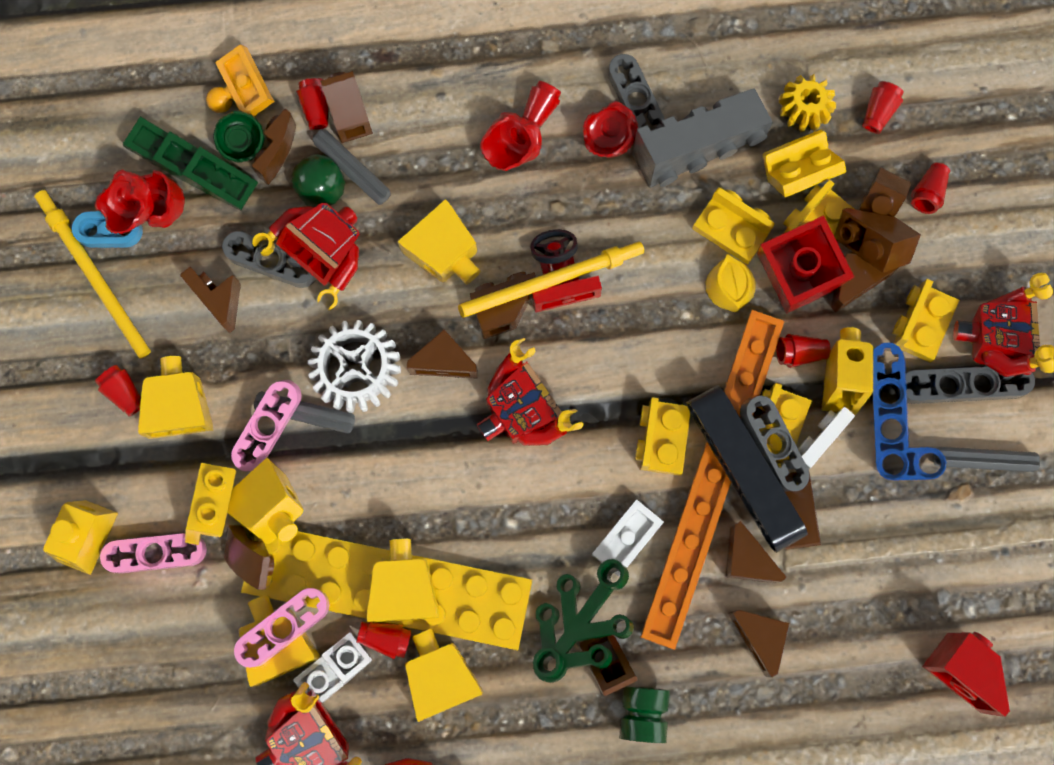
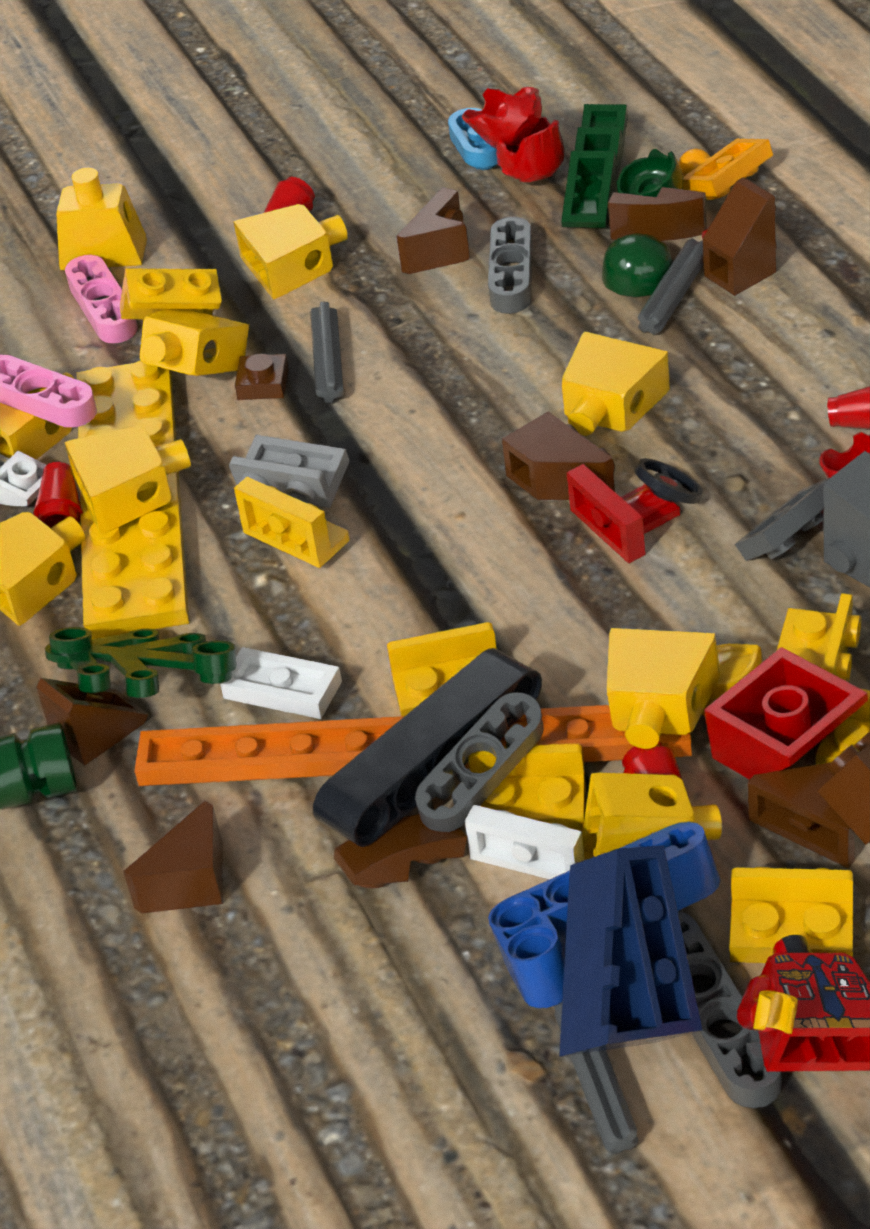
camera: 75 degrees right, 35 degrees down
yellow bar [34,190,151,359] -> none
reddish brown slope [224,525,274,590] -> none
bright pink beam [231,380,301,471] -> none
red torso [252,203,360,310] -> none
white gear [308,320,401,413] -> none
reddish brown slope [407,330,478,379] -> none
yellow bar [458,241,644,318] -> none
torso [476,338,583,446] -> none
red hair [480,112,542,171] -> none
reddish brown slope [726,521,787,583] -> none
red slope [922,631,1010,717] -> none
none -> light grey bracket [229,435,350,508]
none -> yellow bracket [234,477,350,568]
none -> reddish brown plate [235,354,289,400]
none -> dark blue wedge [559,845,703,1057]
none -> yellow torso [607,628,720,749]
none -> dark grey plate [735,478,829,561]

